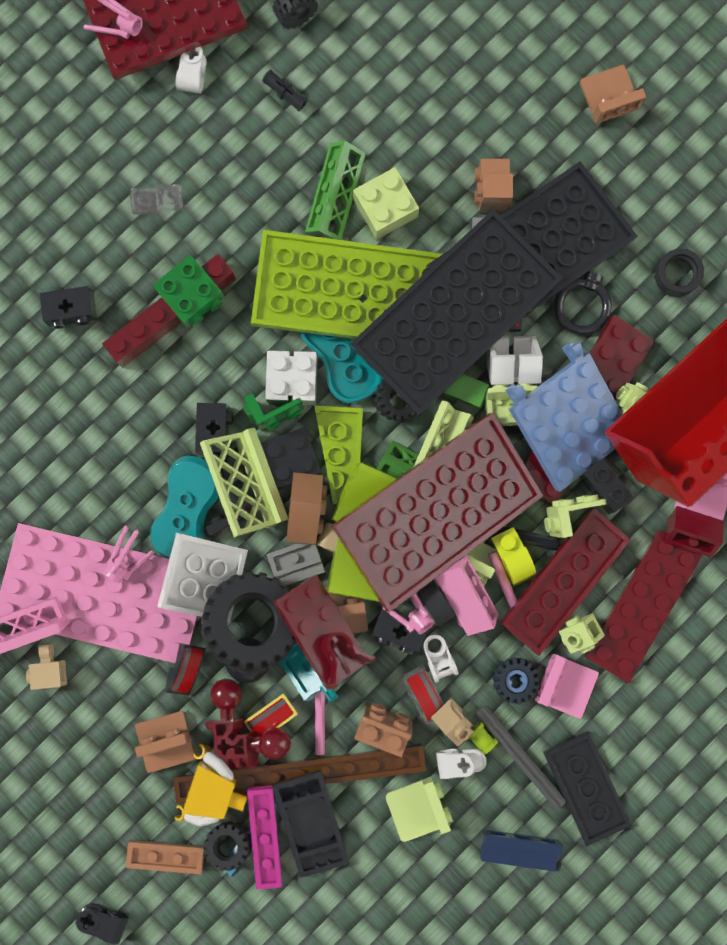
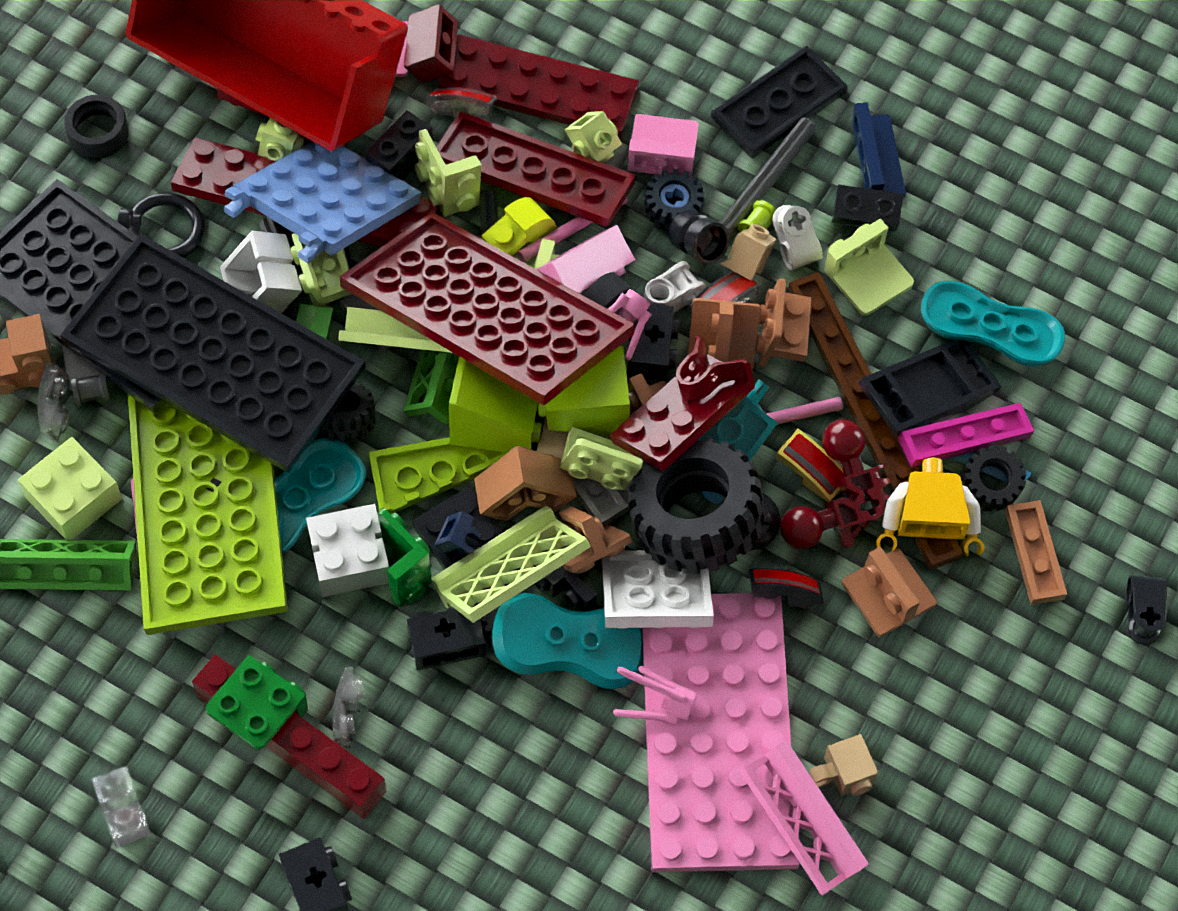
camera: 110 degrees left, 20 degrees down
none -> clear slope [38,363,69,442]
none -> dark grey bush [71,372,111,407]
none -> clear slope [332,667,365,749]
none -> clear slope [423,87,497,116]
none -> dark blue tile [434,511,481,555]
none -> yellowish green bracket [559,427,643,490]
none -> nougat bracket [559,506,633,573]
none -> black wheel [669,210,730,264]
none -> nougat bracket [688,298,760,369]
none -> black brick [831,185,904,232]
none -> teal plate [921,281,1065,367]

